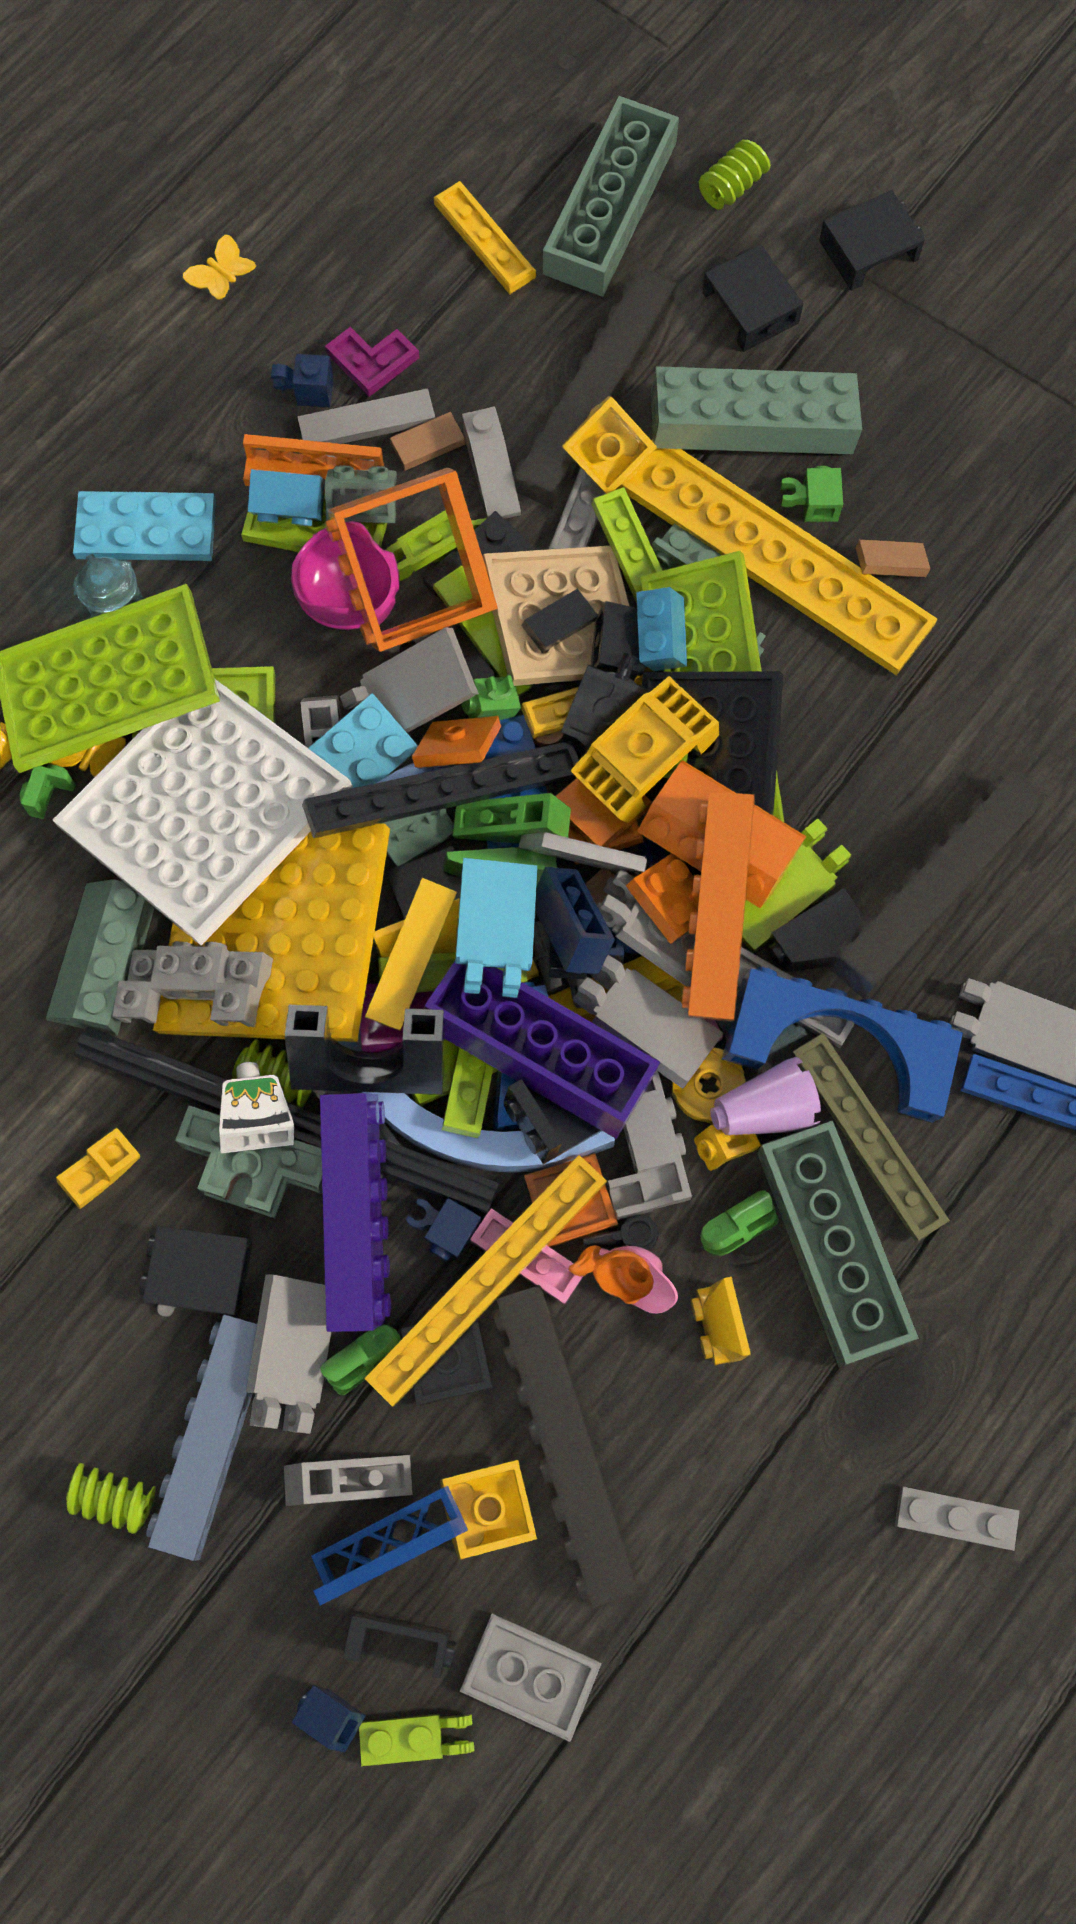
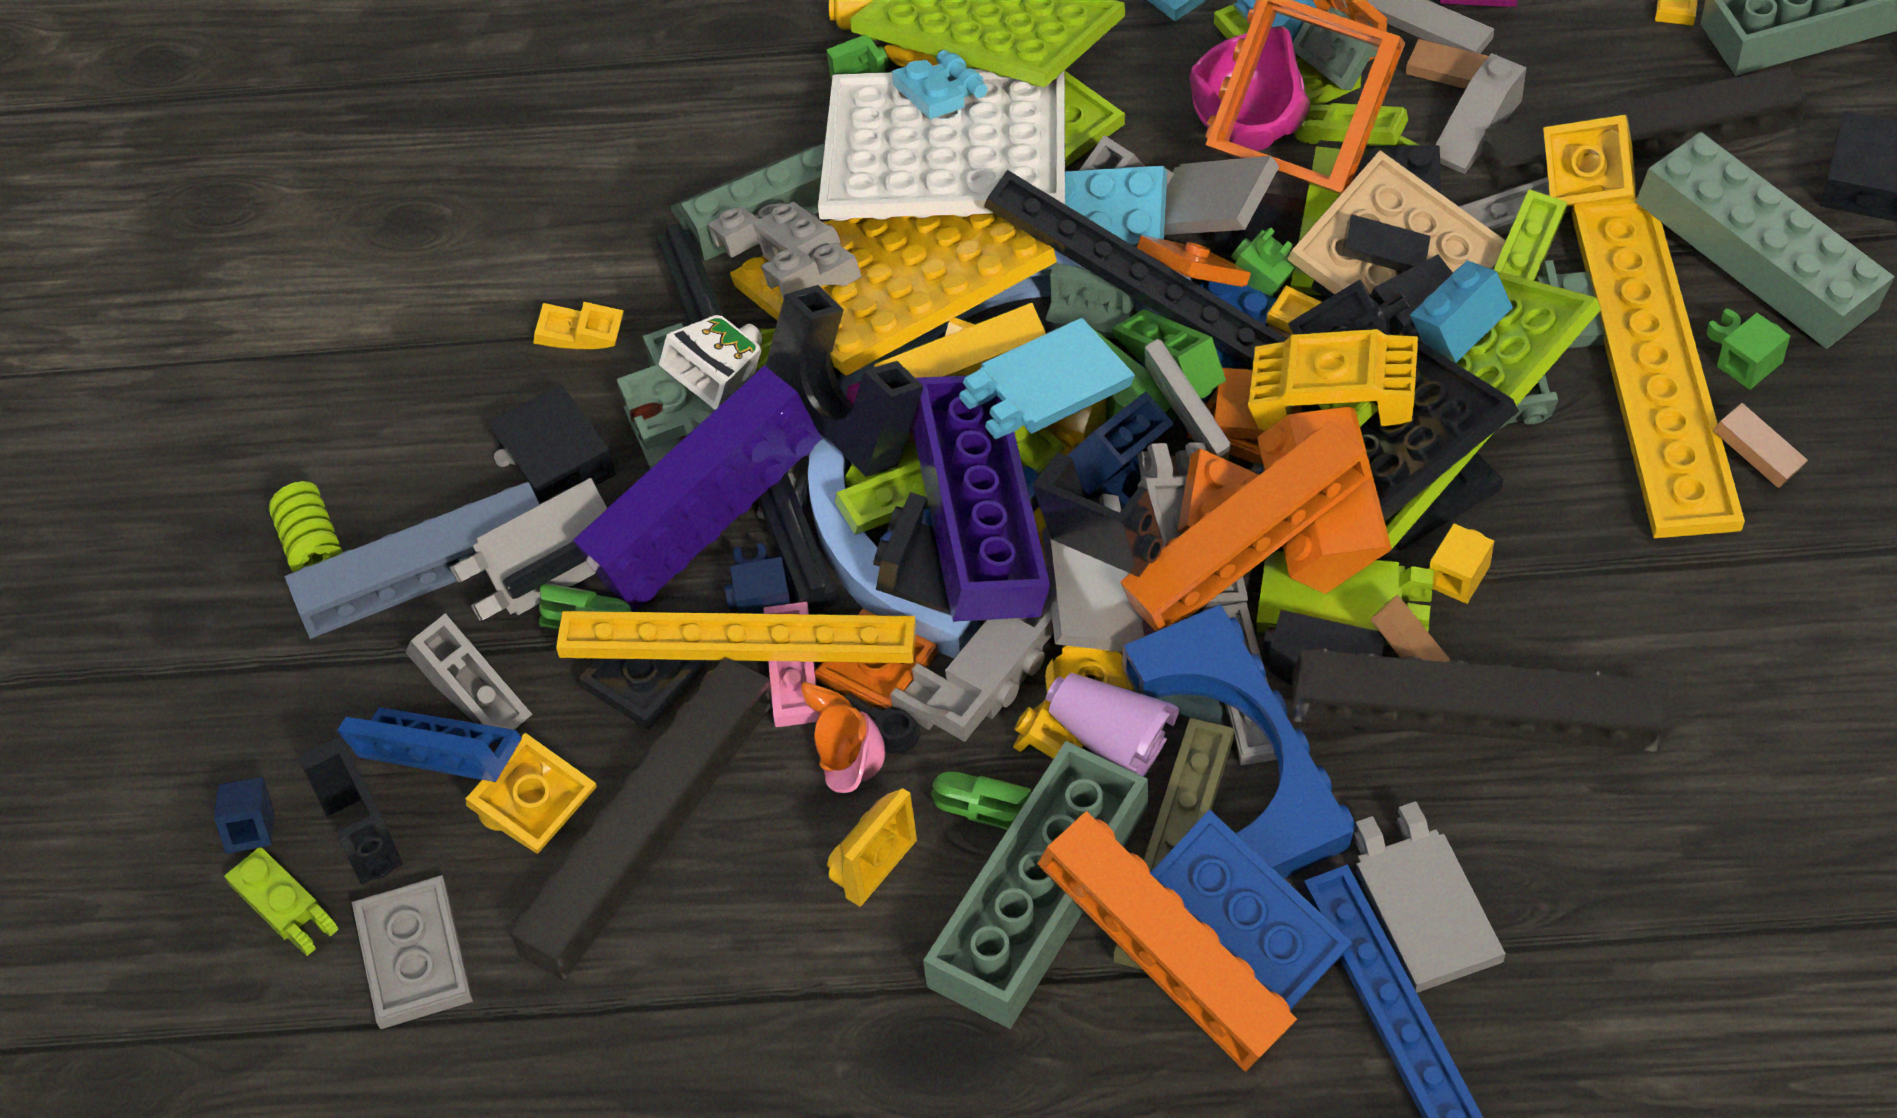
camera: 55 degrees right, 20 degrees down
none -> black axle [503,542,587,599]
none -> medium azure plate [892,50,988,119]
none -> black panel [1033,453,1164,577]
none -> orange brick [1037,811,1297,1072]
none -> blue plate [1150,809,1353,1011]
none -> medium nougat tile [1371,594,1454,690]
none -> yellow brick [1429,524,1494,604]

